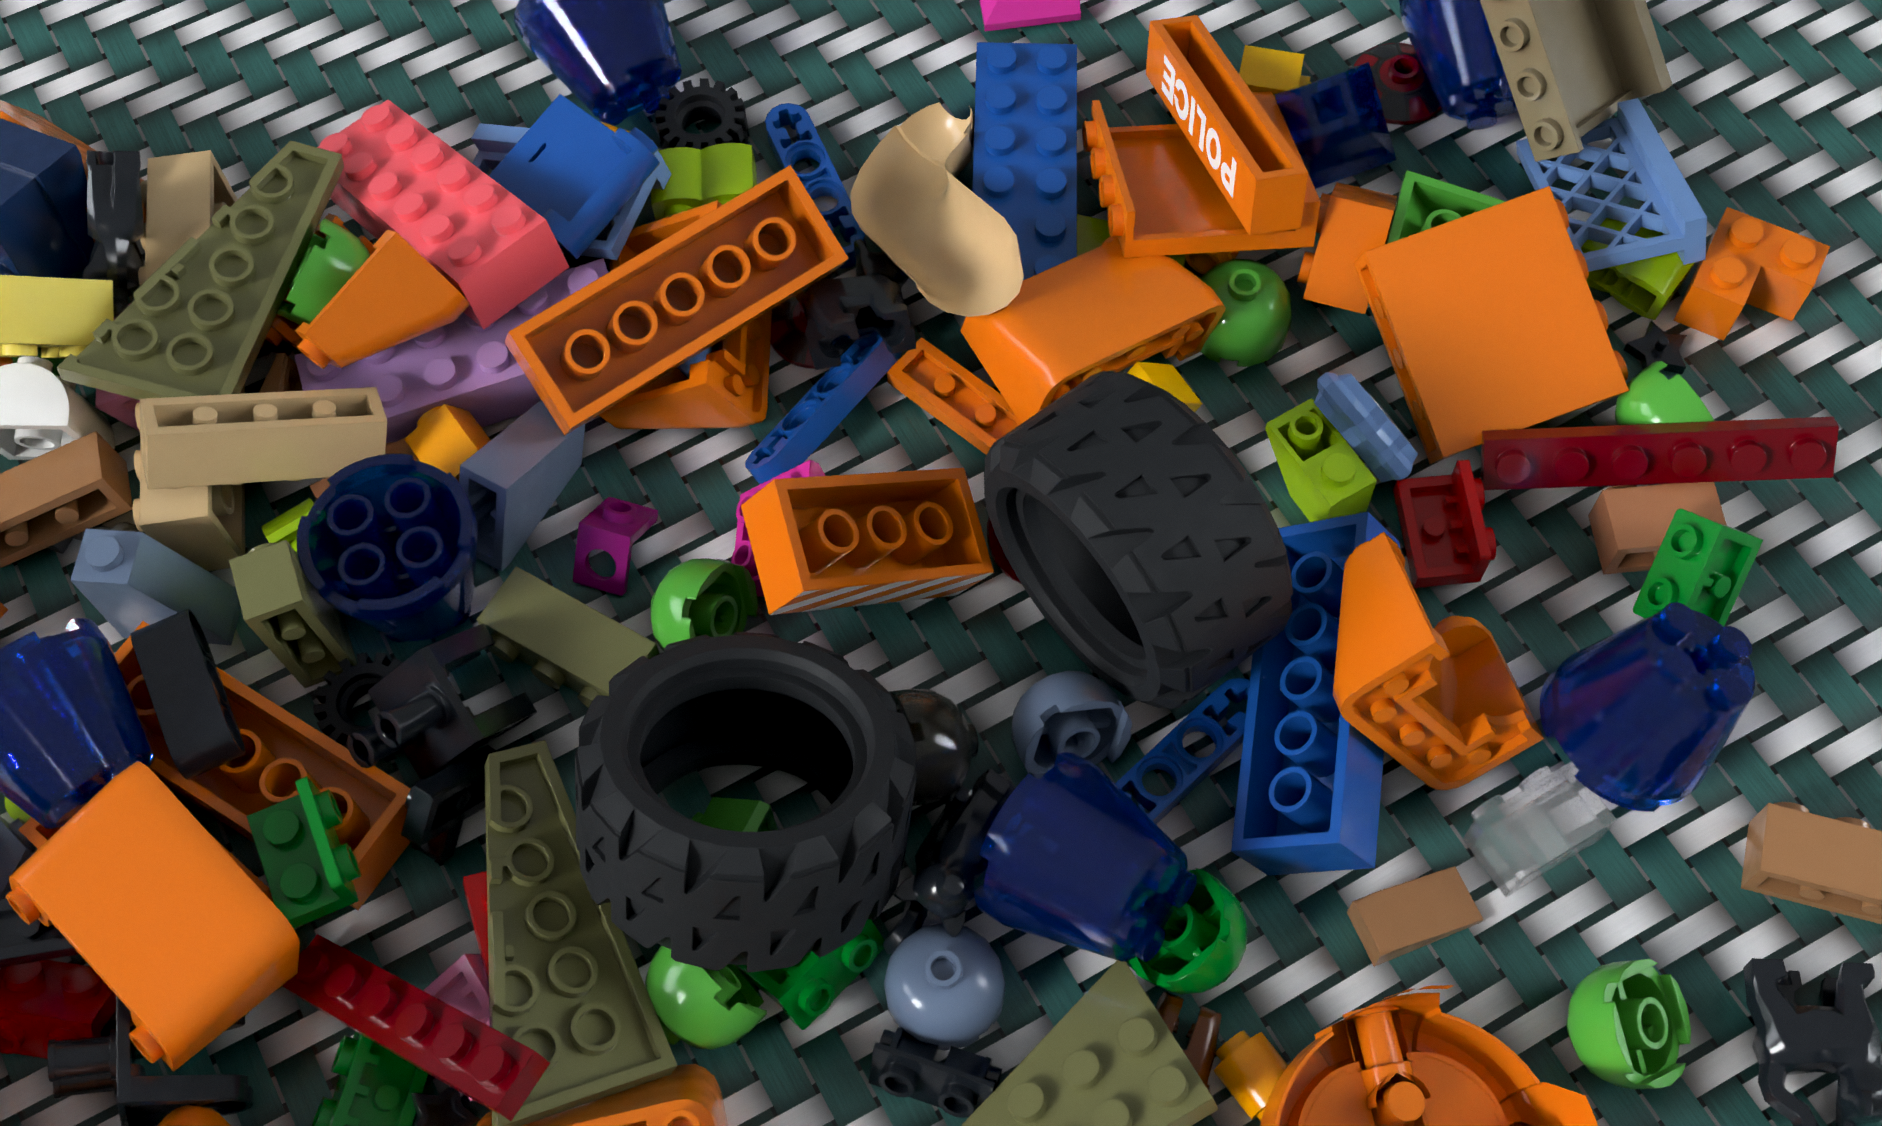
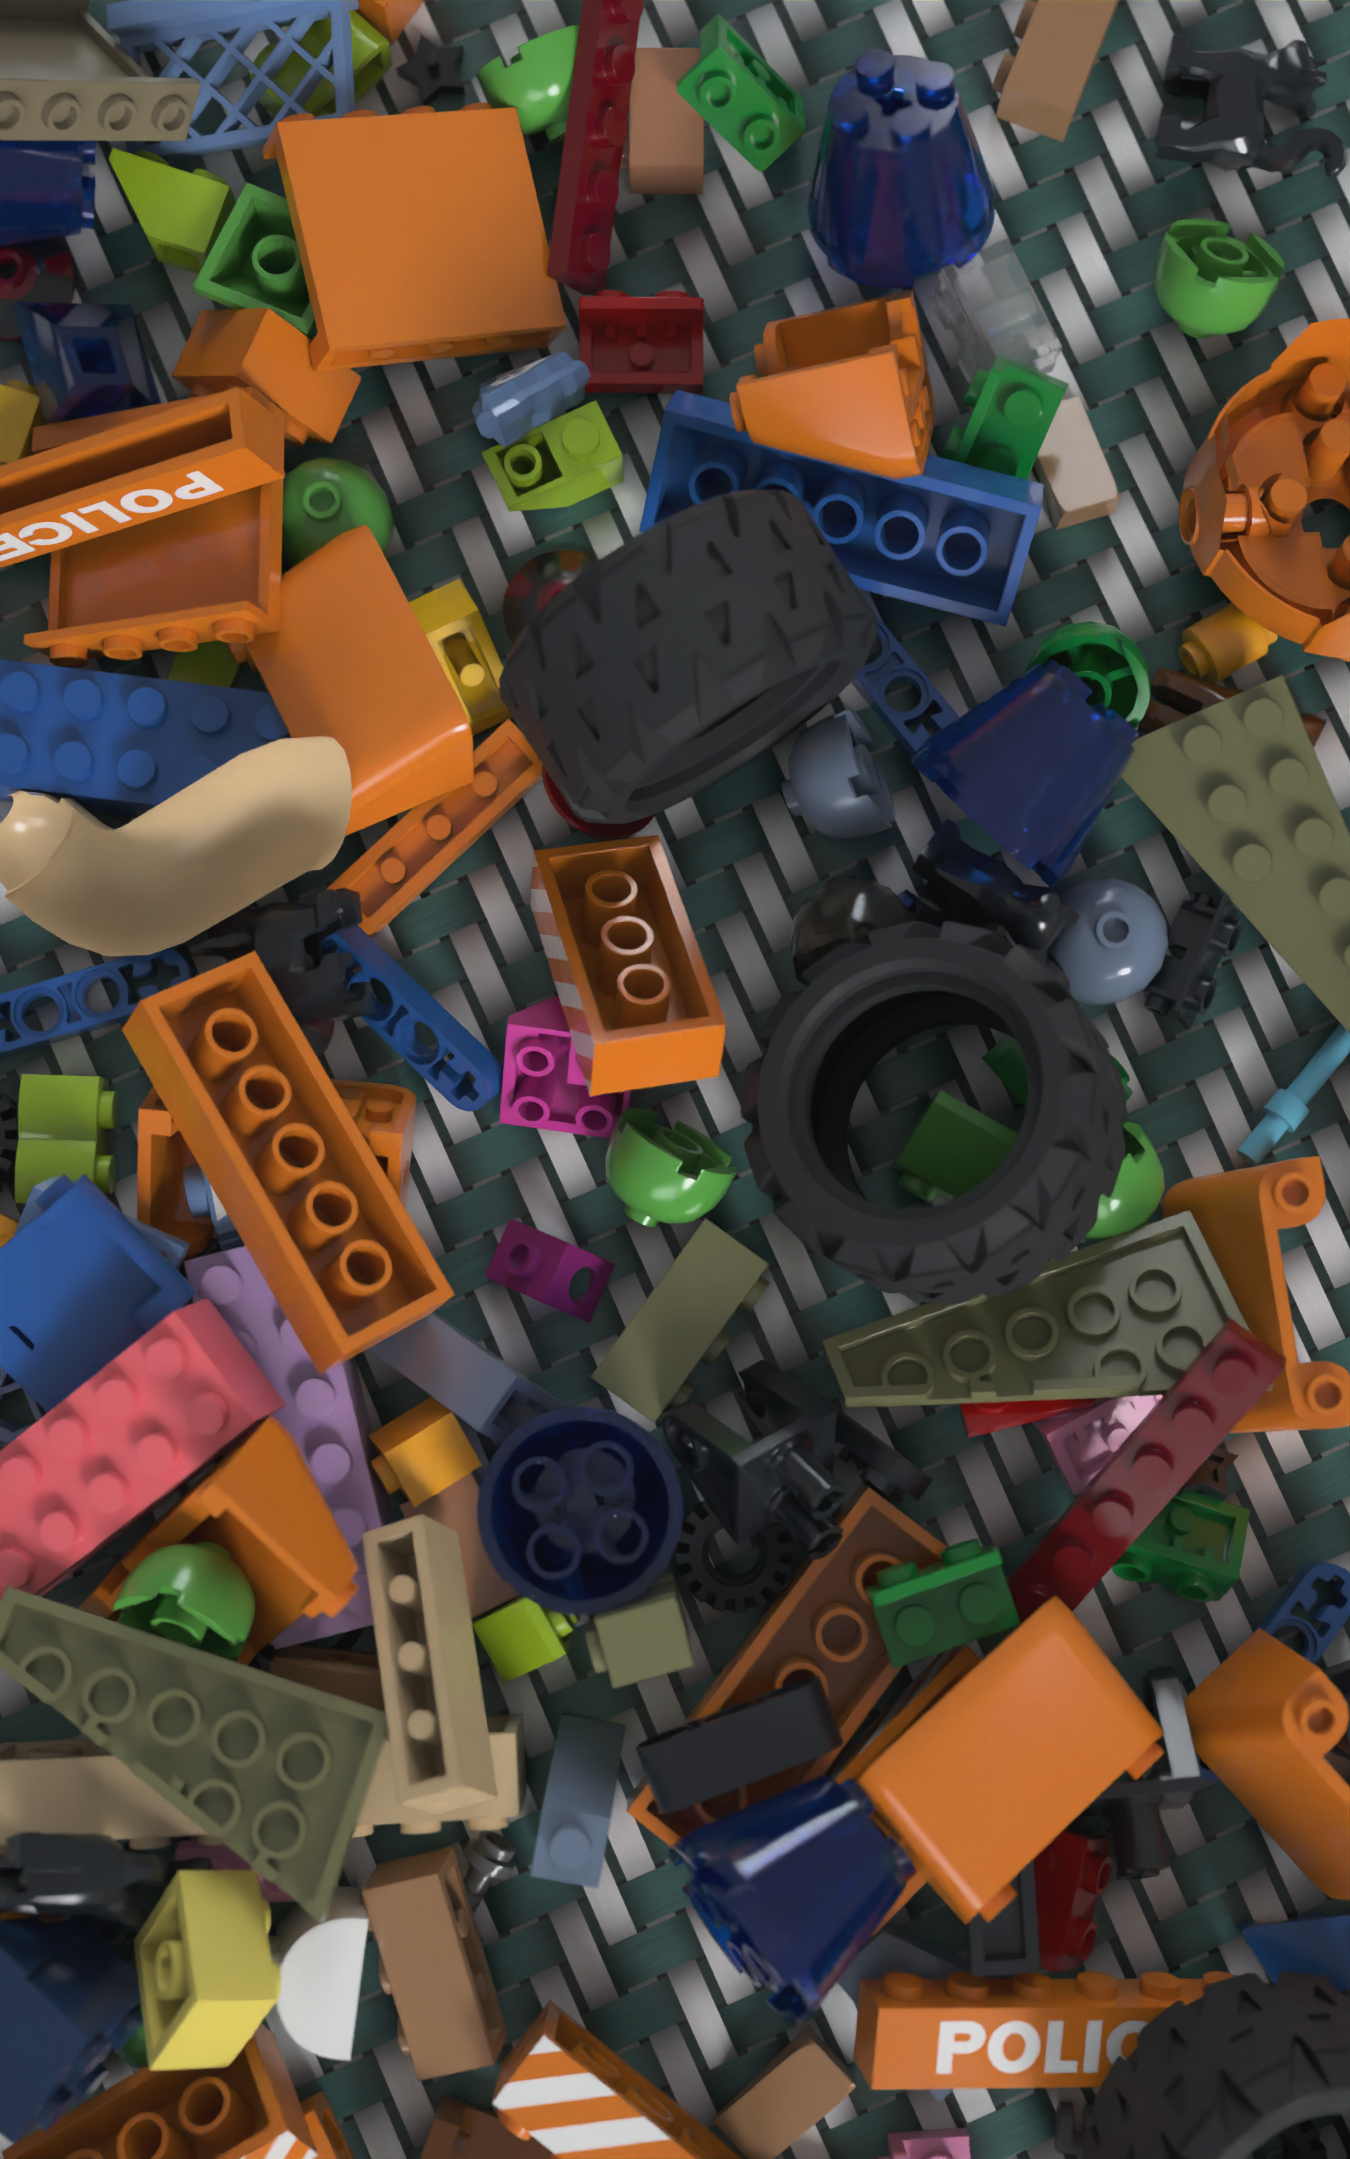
camera: 90 degrees left, 20 degrees up
none -> lime slope [109,148,236,274]
none -> green bracket [941,354,1069,480]

